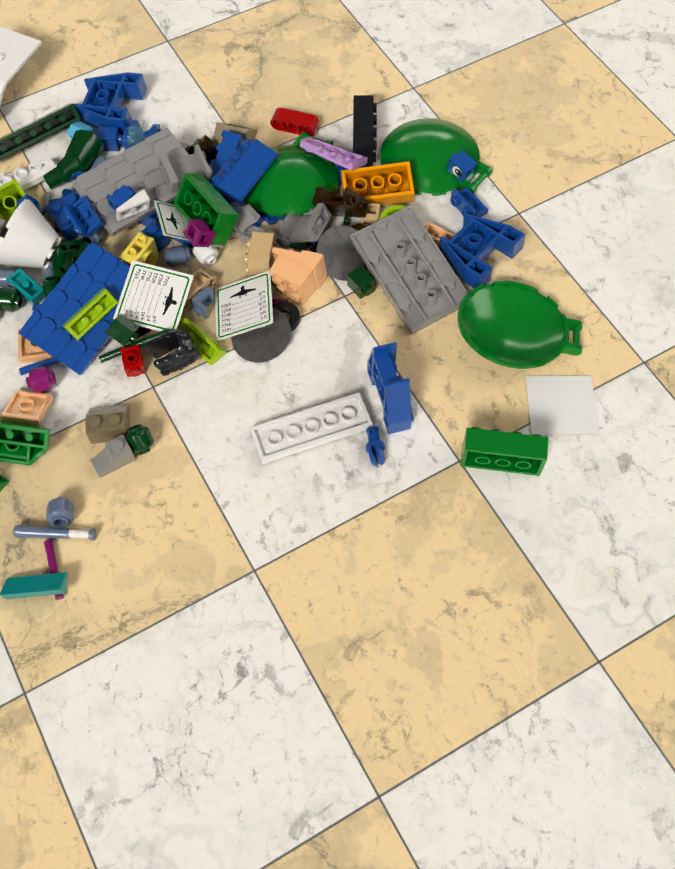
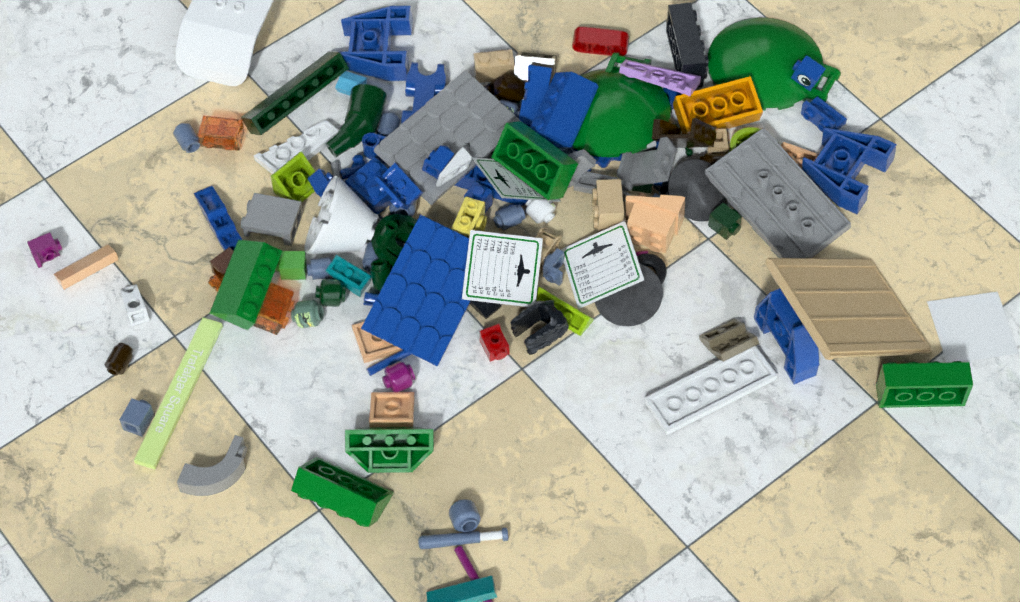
camera: 10 degrees left, 5 degrees down
lime slope [62,288,119,341] -> none
dark tan slope [86,404,130,444] -> none
light grey arch [90,435,136,478] -> none
blue brick [96,127,122,151] -> none
dark green bar [99,328,169,363] -> none
dark green brick [106,314,140,346] -> none
dark green head [125,424,154,455] -> none
clear light blue brick [126,124,146,148] -> none
light grey panel [158,144,213,193] -> none
magenta brick [184,219,215,247] -> none
blue arm [365,426,385,467] -> none
green dish [457,280,582,369] -> none
none -> tan brick [473,49,515,83]
none -> dark tan slope [699,318,759,362]
none -> tan door [765,258,932,360]

